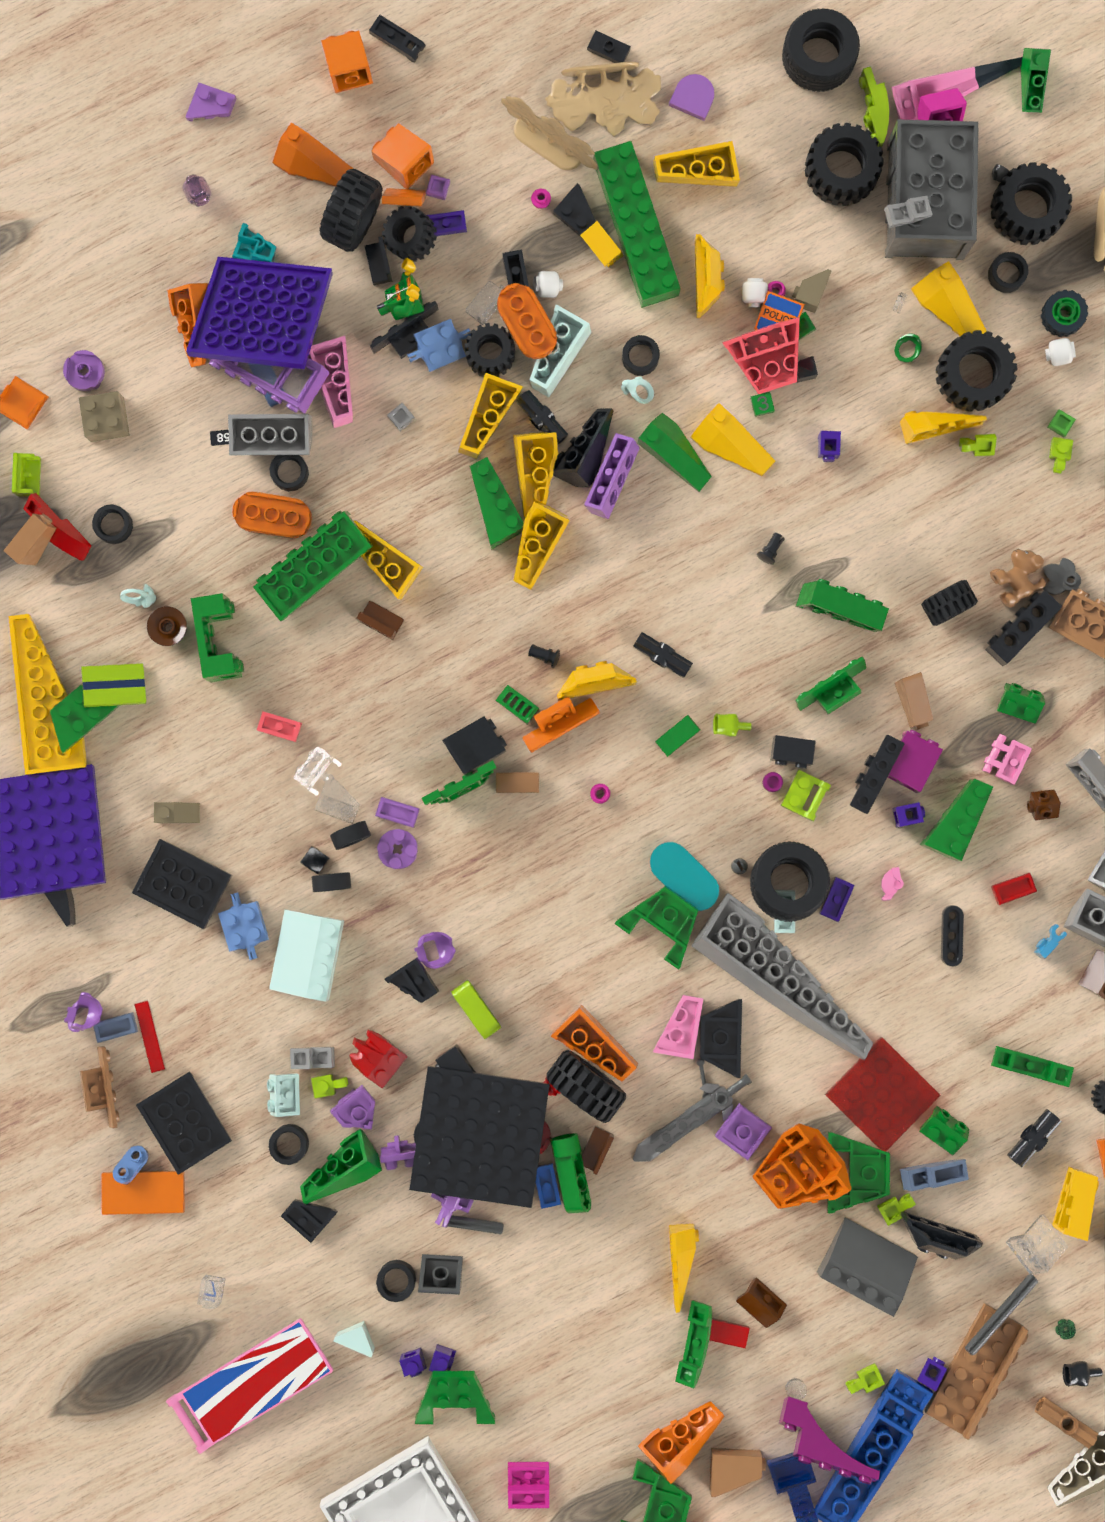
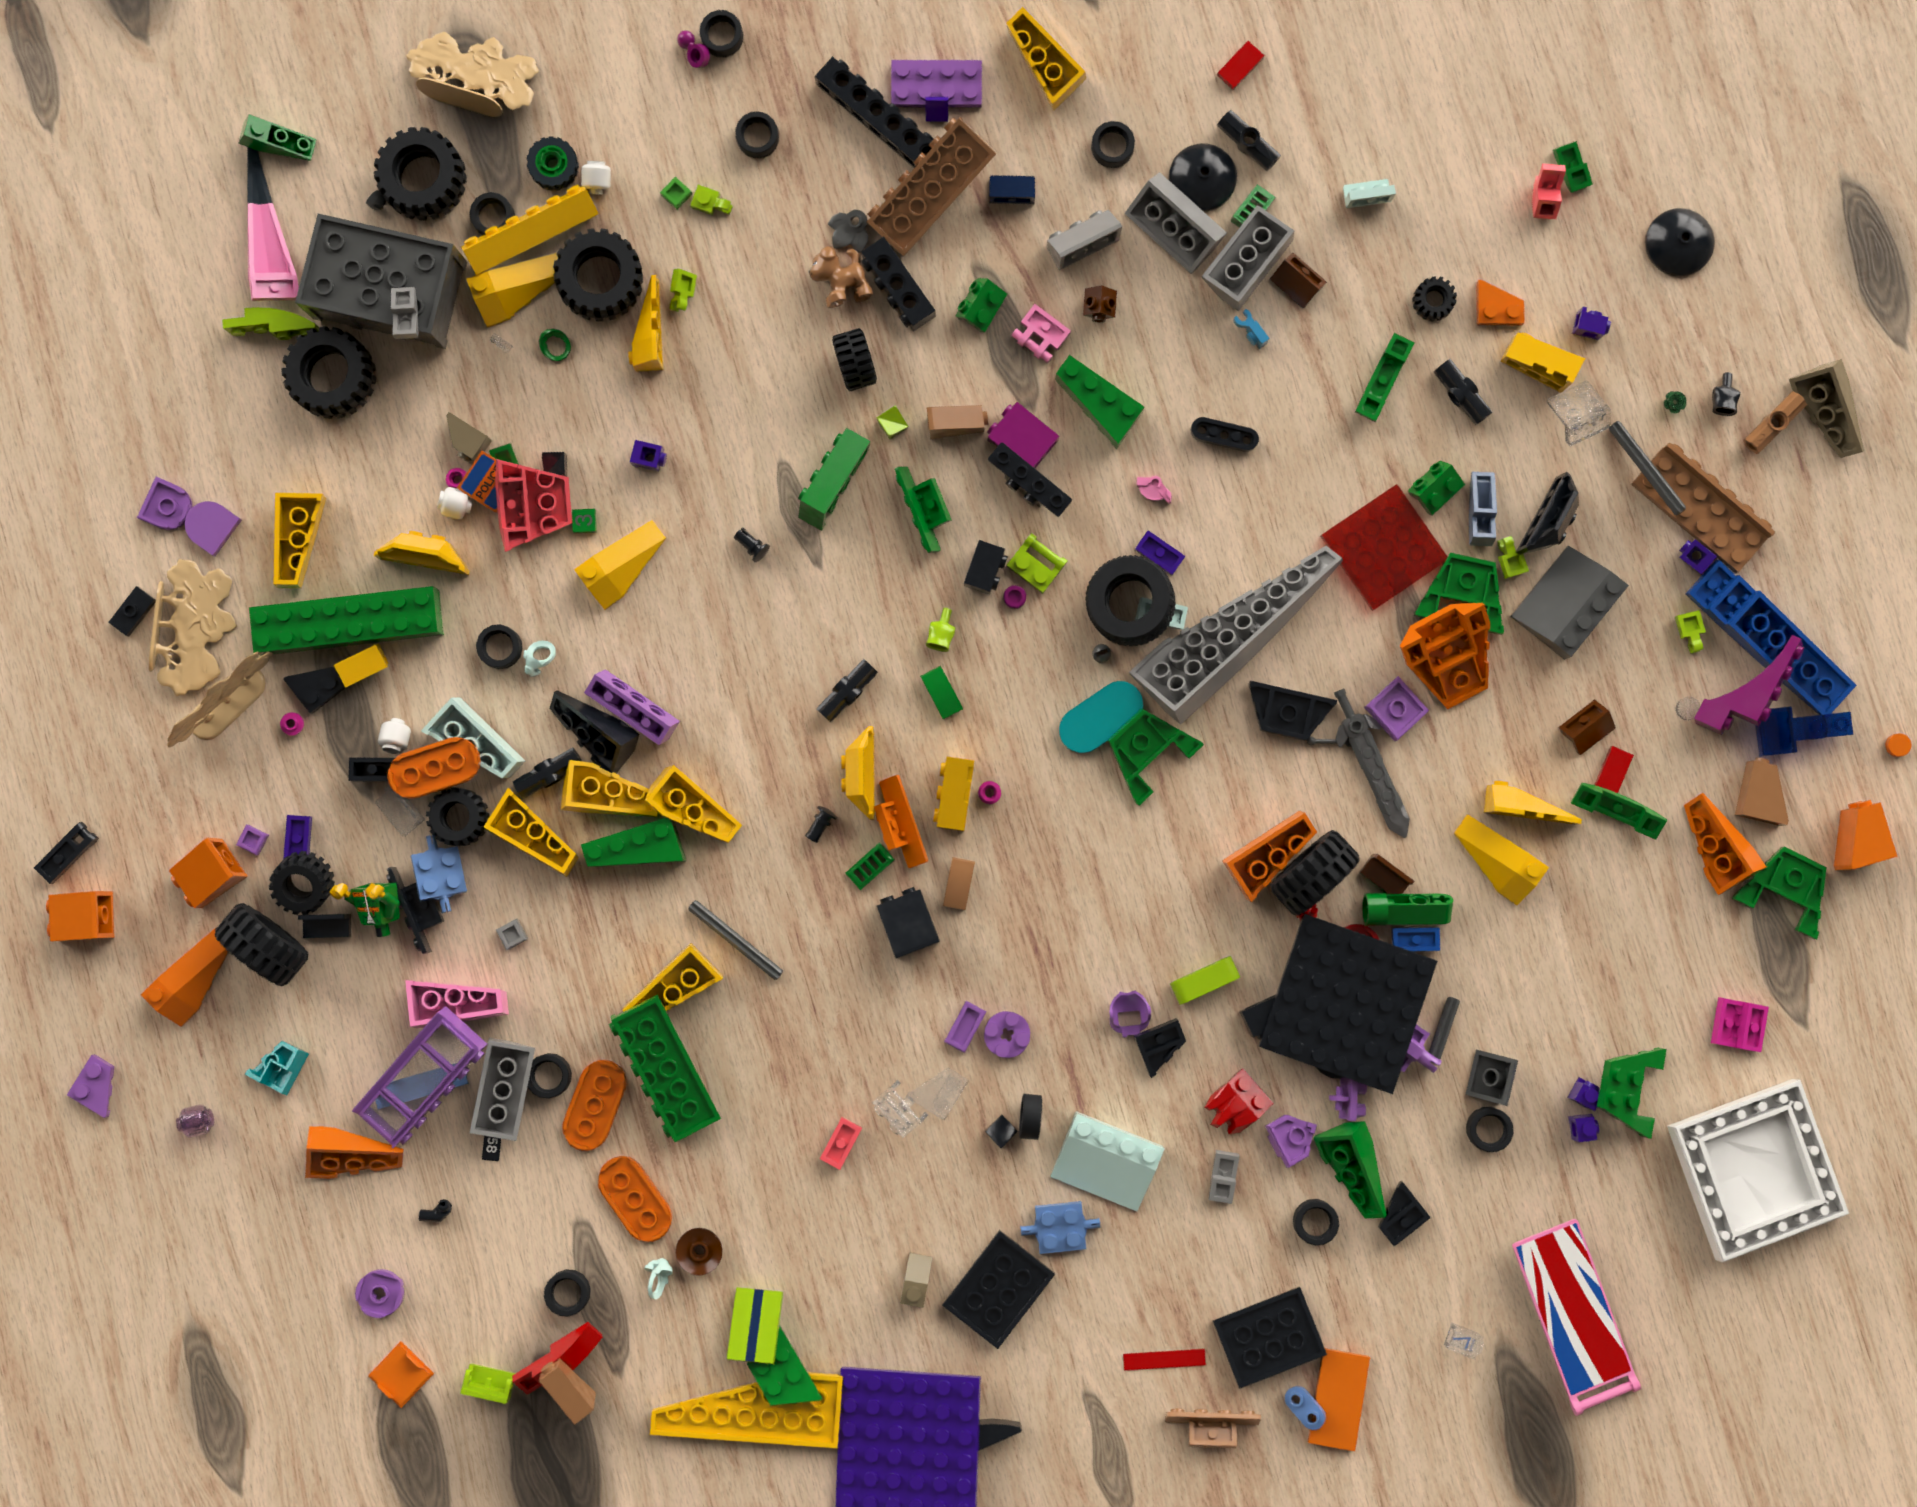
camera: 80 degrees left, 0 degrees up
medium lavender helmet [64,992,103,1032] -> none
dark tan brick [79,391,130,442] -> none
sand blue tile [93,1012,138,1043] -> none
dark purple plate [186,257,333,369] -> none
green plate [190,593,244,683] -> none
light aqua bracket [267,1073,300,1117] -> none
lime plate [311,1074,349,1098] -> none
black tyre [330,821,371,850] -> none
light aqua slope [334,1321,375,1357] -> none
reddish brown panel [356,601,404,640] -> none
orange tile [382,188,426,206] -> none
green wing [422,760,497,805] -> none
green wedge [637,412,712,492] -> none
bright pink wing [653,995,703,1059] -> none
black tyre [782,8,860,92] -> none
dark purple brick [892,802,925,828] -> none
dark pink slope [917,88,967,121] -> none
red tile [991,873,1037,905] -> none
none -> medium lavender tile [137,477,192,530]
none -> black arm [419,1199,452,1222]
none -> yellow brick [461,185,599,275]
none -> orange tile [598,1156,672,1242]
none -> dark grey axle [688,900,783,980]
none -> lime slope [876,405,909,439]
none -> yellow wedge [933,756,974,831]
none -> yellow wedge [1454,814,1549,906]

